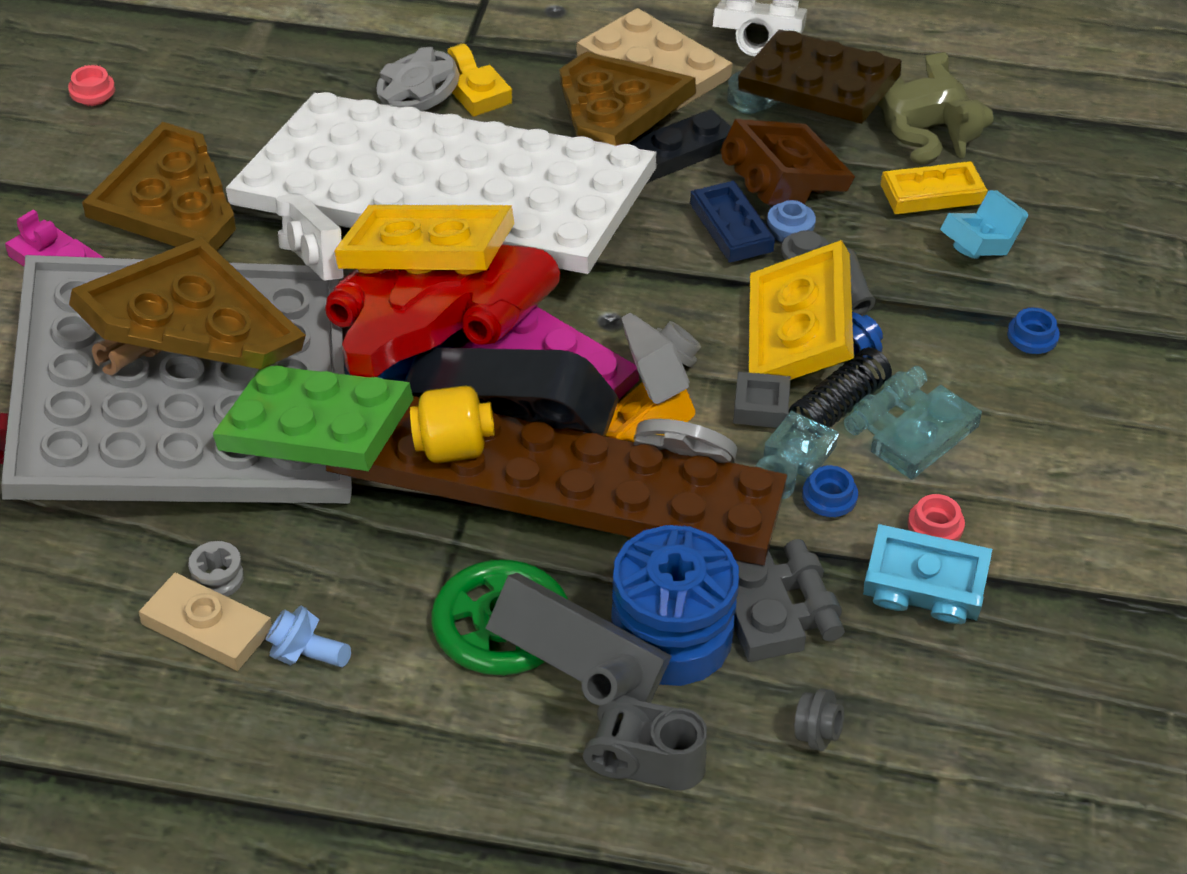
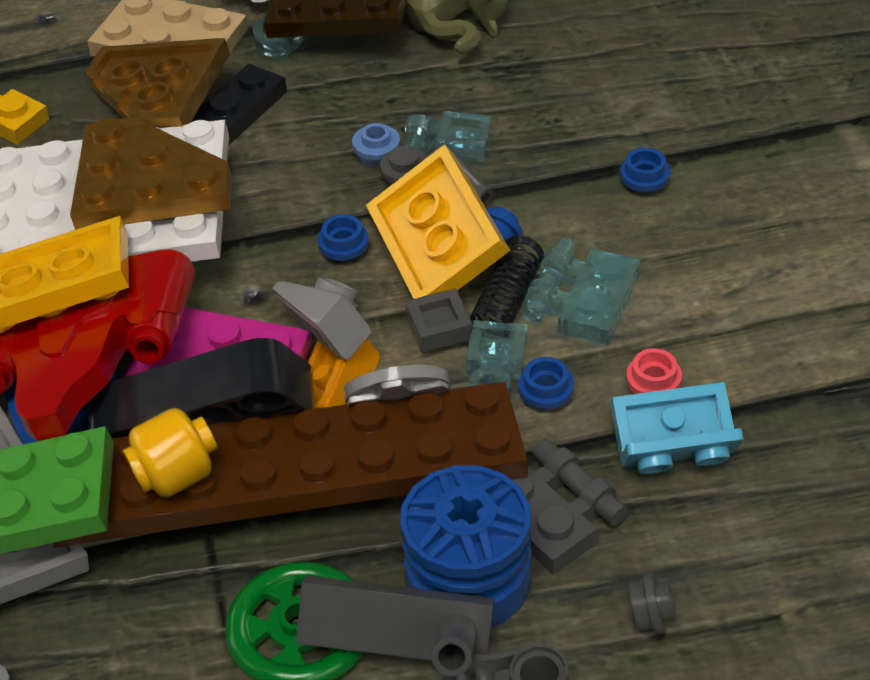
camera: 20 degrees left, 0 degrees up
dark blue plate [690,181,775,263] -> none
reddish brown plate [721,119,855,207] -> none
yellow plate [880,161,988,214] -> none
medium azure bracket [940,190,1028,259] -> none
none -> pearl gold plate [70,117,232,230]
none -> blue plate [318,214,369,261]
none -> clear light blue plate [405,111,491,162]

